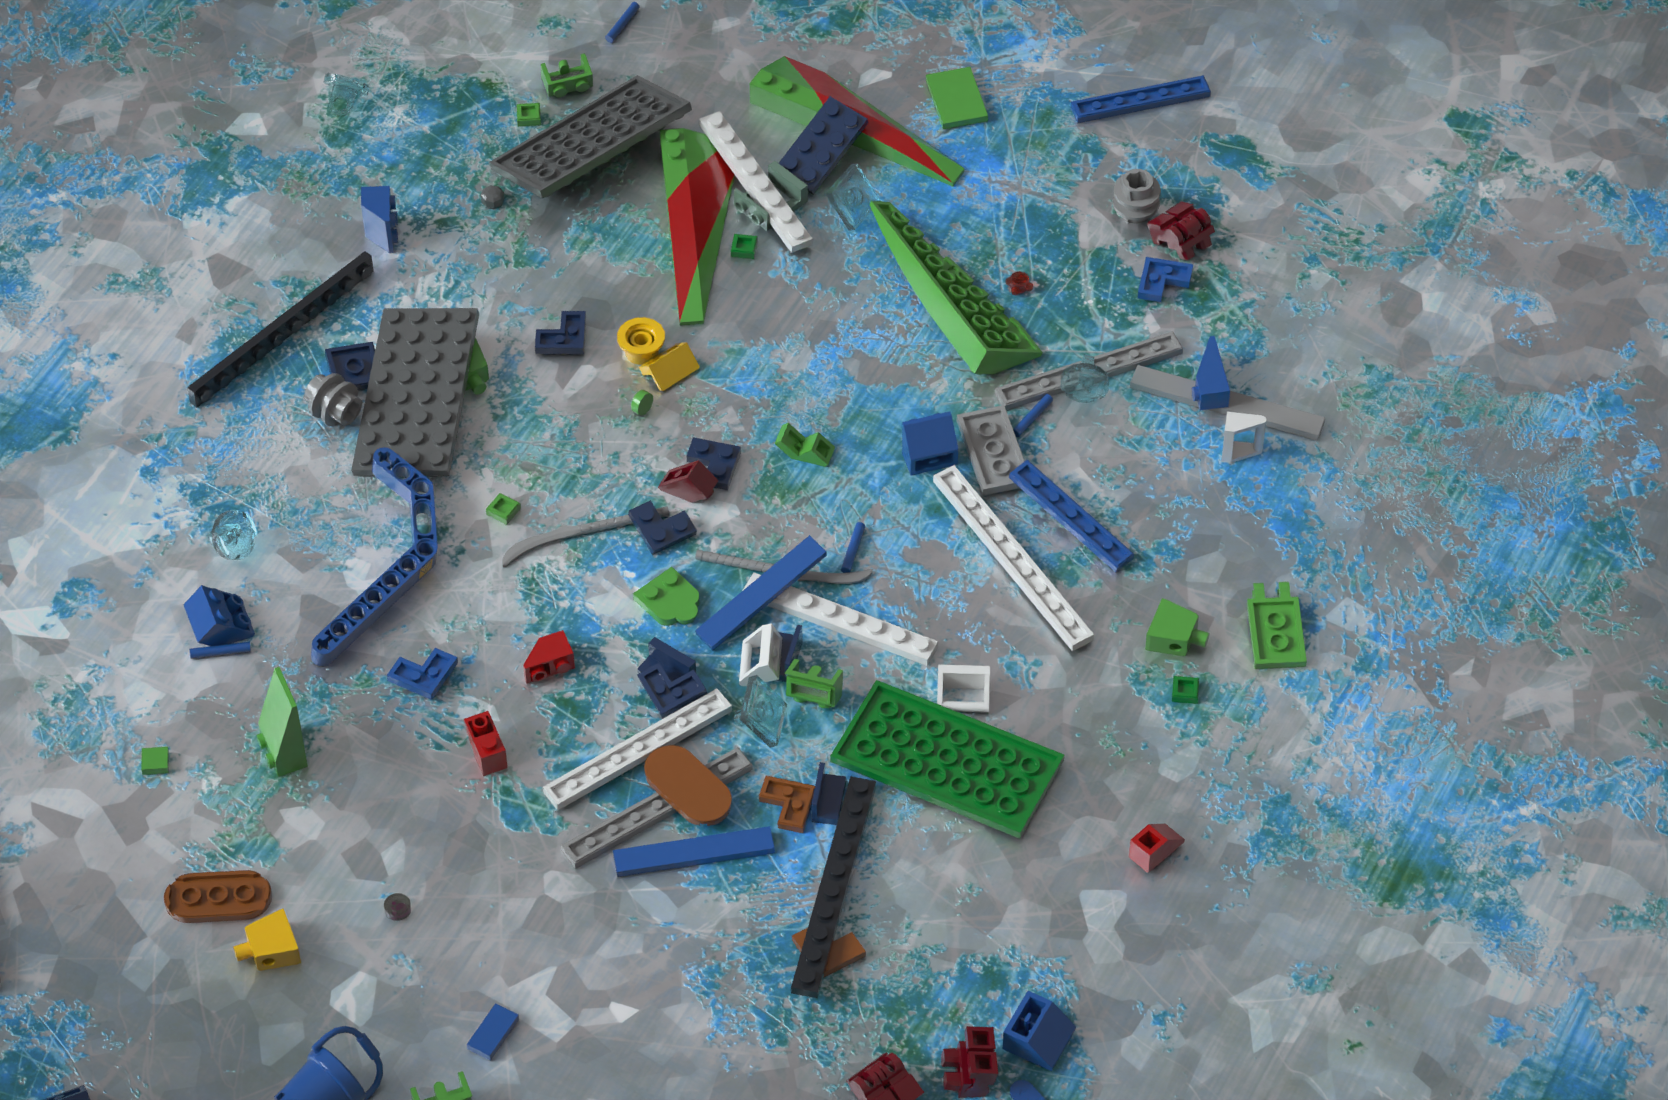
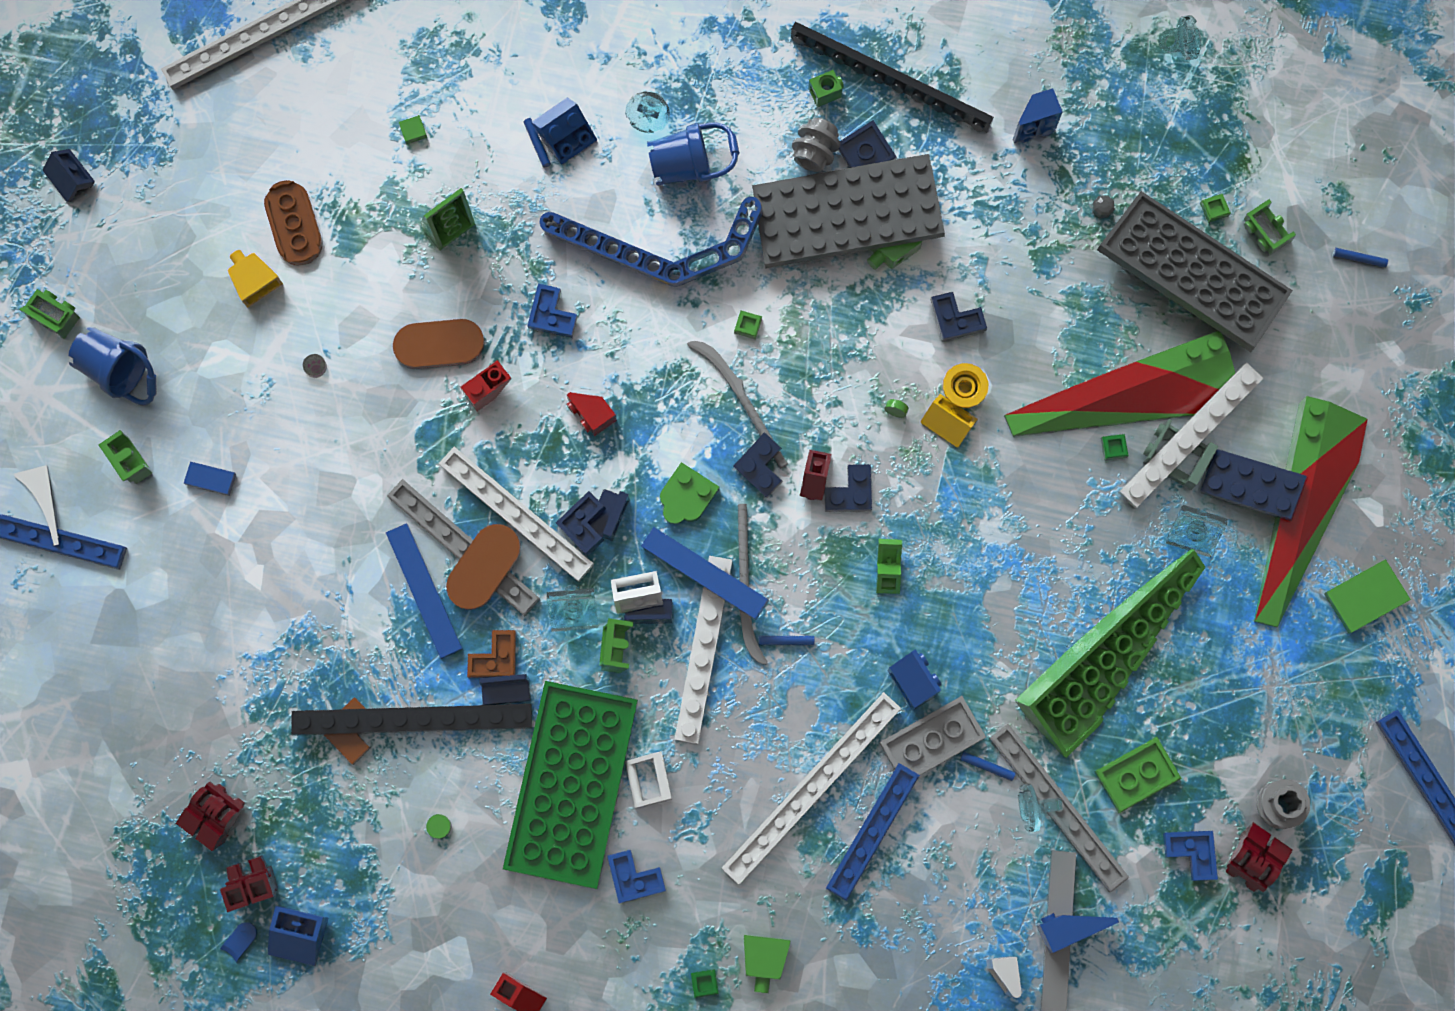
camera: 75 degrees right, 25 degrees up
clear red plate [1005,271,1033,295] -> none
none -> dark orange tile [393,319,485,369]
none -> bright green tile [426,814,451,839]
none -> blue plate [607,850,666,904]
none -> blue piece [647,122,740,186]
none -> bright green brick [808,70,844,108]
none -> bright green tile [1094,737,1182,813]

